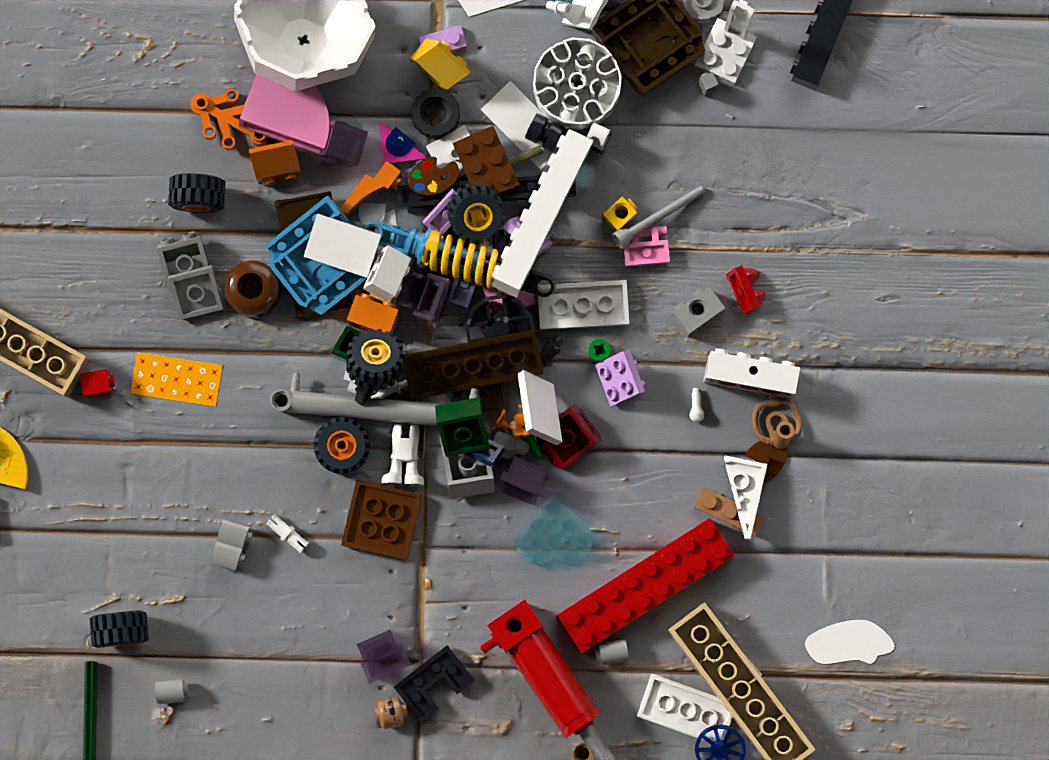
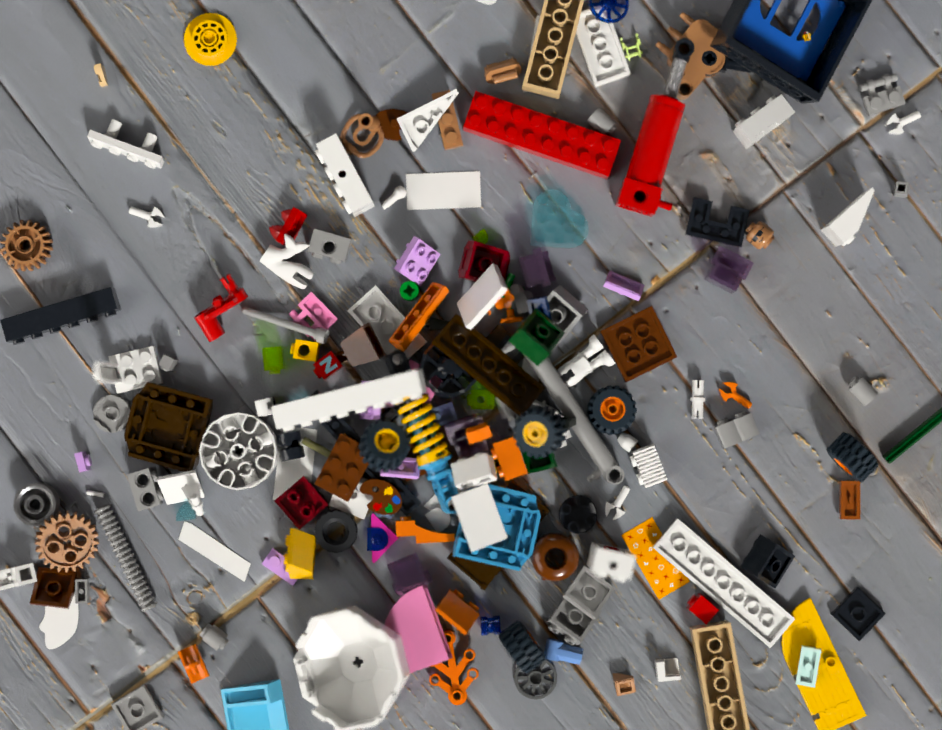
camera: 130 degrees left, 5 degrees up
none -> medium nougat gear [0,220,53,272]
none -> white plate [87,119,164,169]
none -> tan tile [94,63,108,87]
none -> white bar [129,206,165,228]
none -> yellow wheel [184,13,237,66]
none -> red piece [194,273,248,342]
none -> white piece [260,234,314,289]
none -> clear neon green brick [262,346,285,375]
none -> dark red plate [274,476,329,530]
none -> red brick [313,351,344,380]
none -> torso [337,322,386,367]
none -> orange brick [388,282,449,352]
none -> white sticker [406,171,481,210]
none -> orange piece [466,422,492,444]
none -> clear neon green brick [467,390,494,409]
none -> clear neon green hinge [472,228,489,244]
none -> clear blue wheel [480,615,501,636]
none -> medium nougat piece [484,58,522,84]
none -> dark grey wheel [514,659,557,700]
none -> medium blue piece [544,638,583,665]
none -> black dish [559,495,597,534]
none -> white brick [586,542,636,582]
none -> lavender plate [603,271,645,301]
none -> white bar [605,486,630,520]
none -> medium nougat slope [613,673,636,696]
none -> white hose [617,433,638,453]
none -> yellowish green piece [619,33,643,61]
none -> white brick [629,443,667,488]
none -> white plate [653,518,795,648]
none -> white panel [655,658,681,682]
none -> orange bar [718,382,752,409]
none -> black slope [740,534,795,589]
none -> dark orange plate [839,481,860,520]

